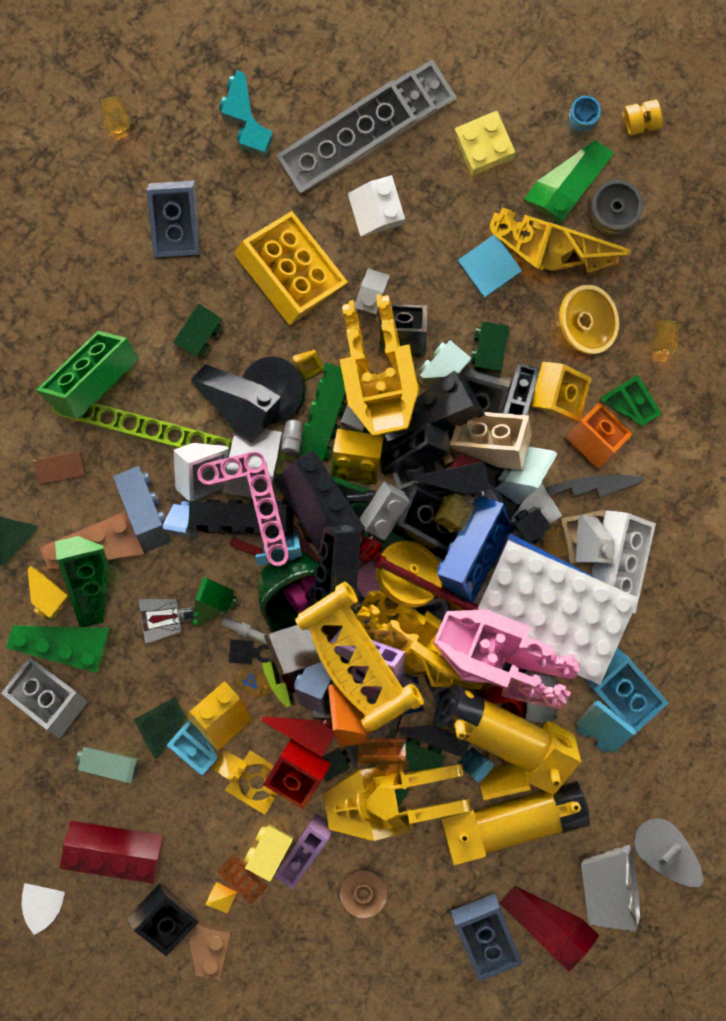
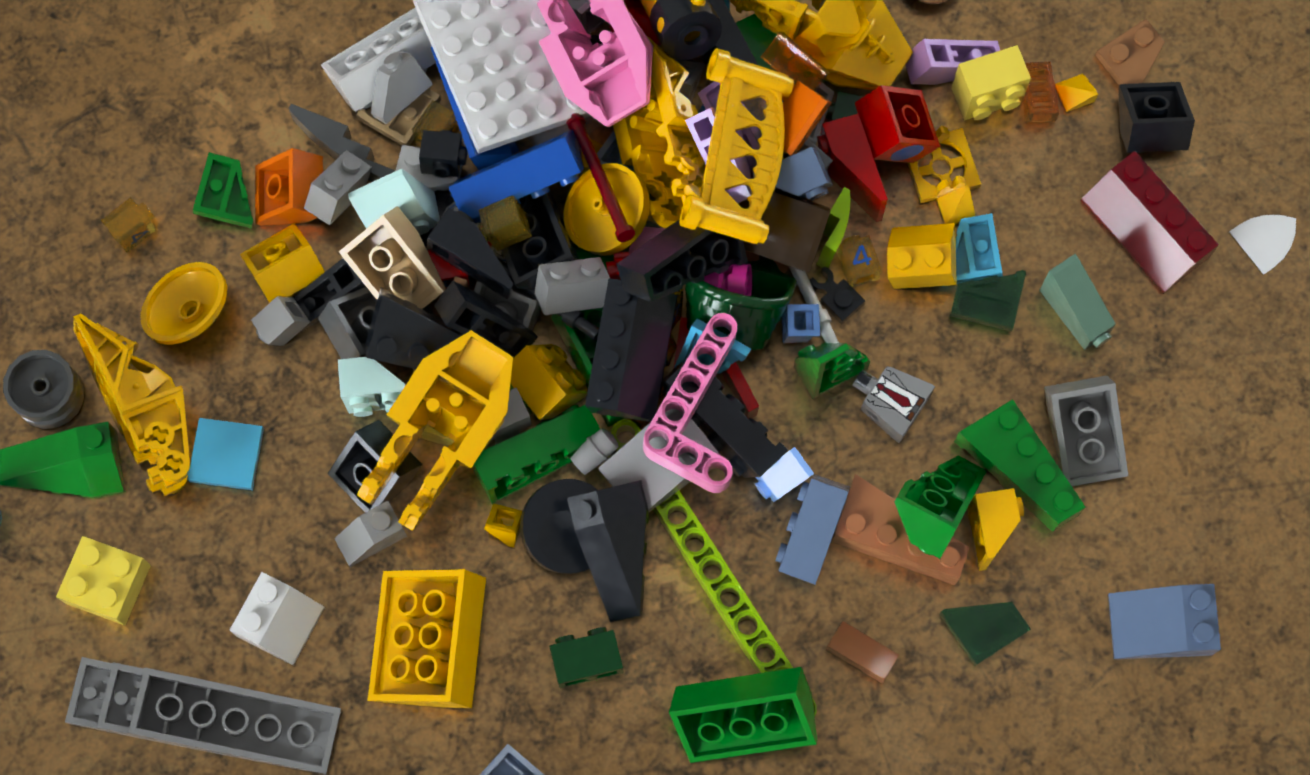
camera: 135 degrees left, 10 degrees down
white slope [174,443,229,501] -> none
dark green brick [470,321,509,375] -> none
none -> light grey brick [251,296,310,346]
none -> light grey brick [304,150,372,225]
none -> medium blue brick [781,304,820,343]

